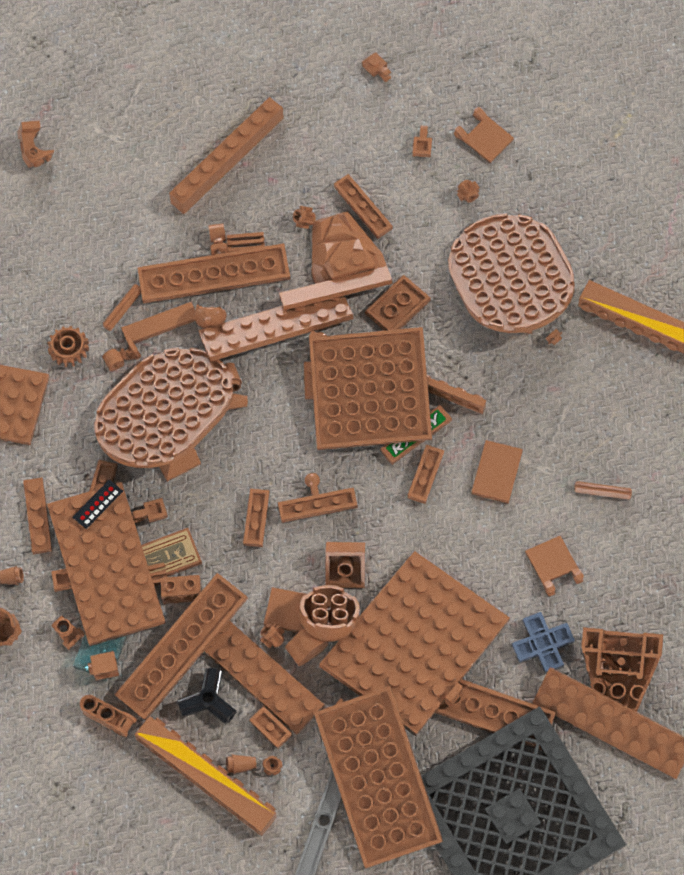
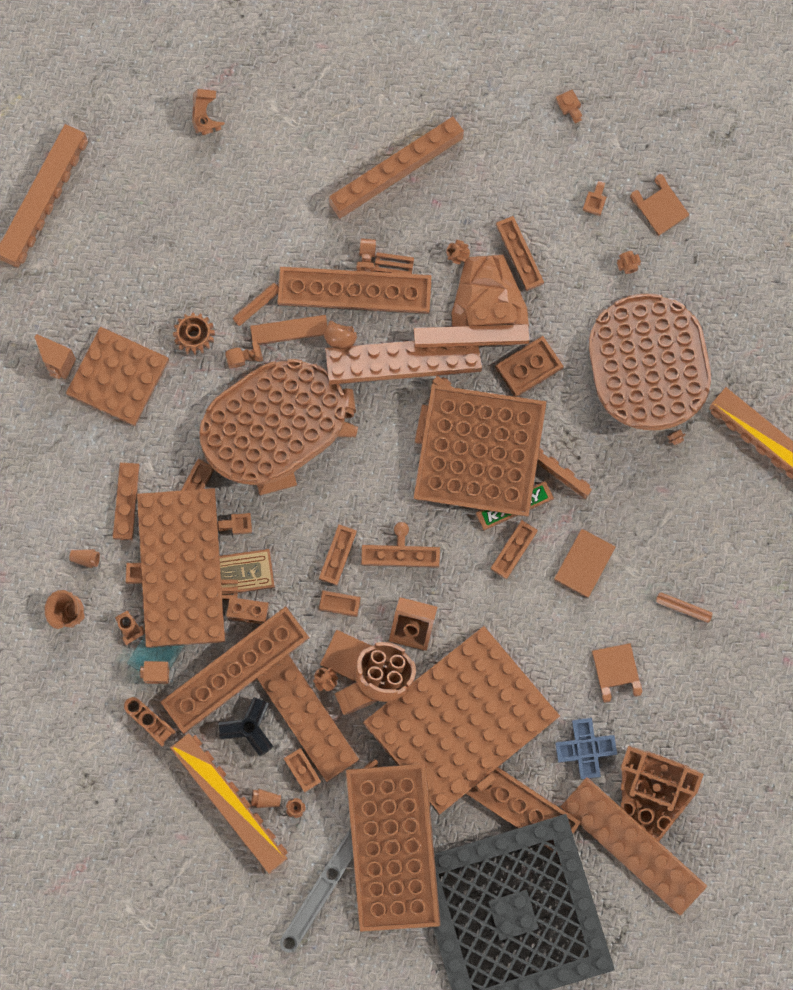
camera: 10 degrees right, 10 degrees up
black sticker [72,480,123,529] -> none
none -> nougat tile [319,590,361,617]

